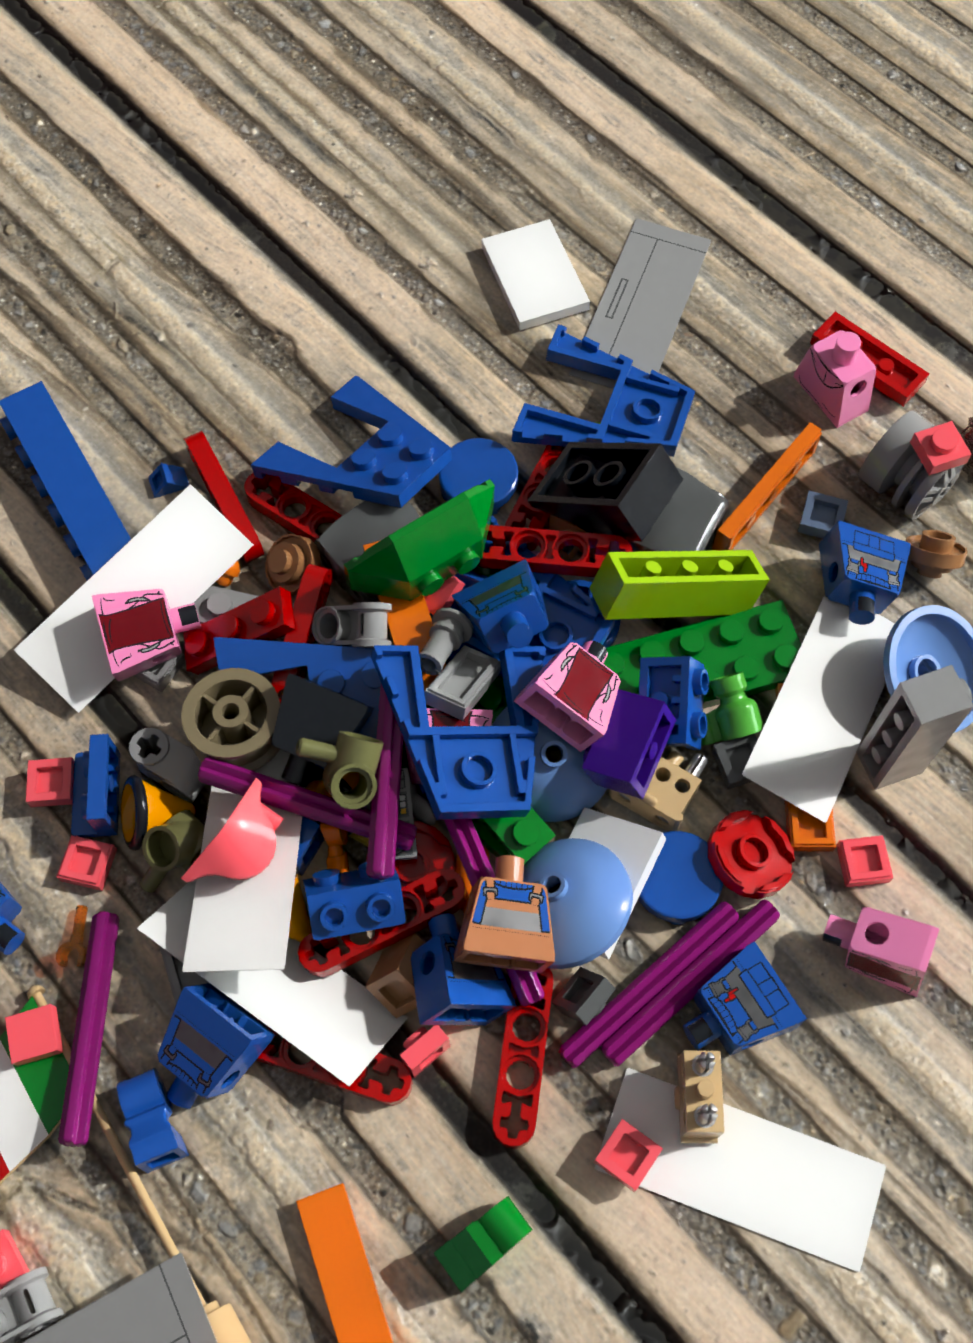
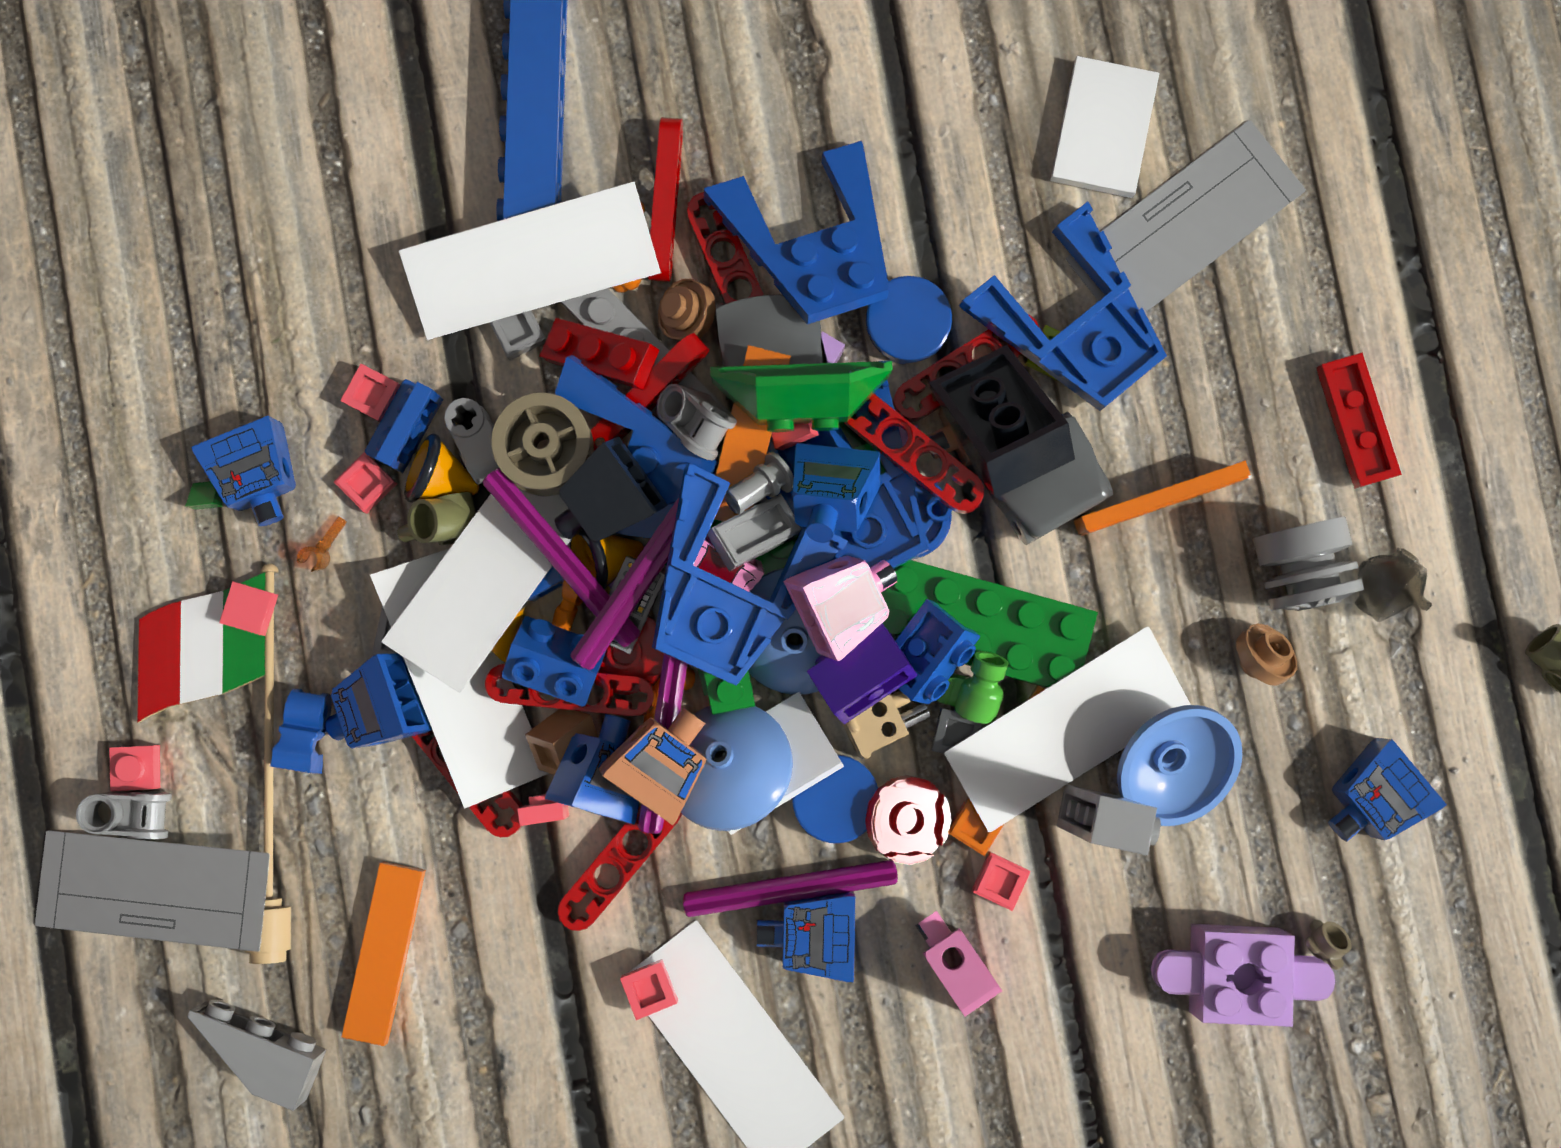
camera: 30 degrees right, 20 degrees up
magenta axle [58,911,120,1147] -> none
torso [92,589,201,681] -> none
blue piece [148,463,189,498] -> none
coral hat [181,778,284,883] -> none
olive piece [295,731,384,809] -> none
leg [434,1196,533,1293] -> none
dark grey plate [551,967,616,1026] -> none
magenta axle [559,901,739,1068] -> none
lime brick [589,550,770,620] -> none
tan piece [674,1050,725,1144] -> none
bright pink torso [793,330,876,428] -> none
sand blue plate [797,491,848,539] -> none
blue torso [819,520,911,625] -> none
coral plate [910,421,972,476] -> none

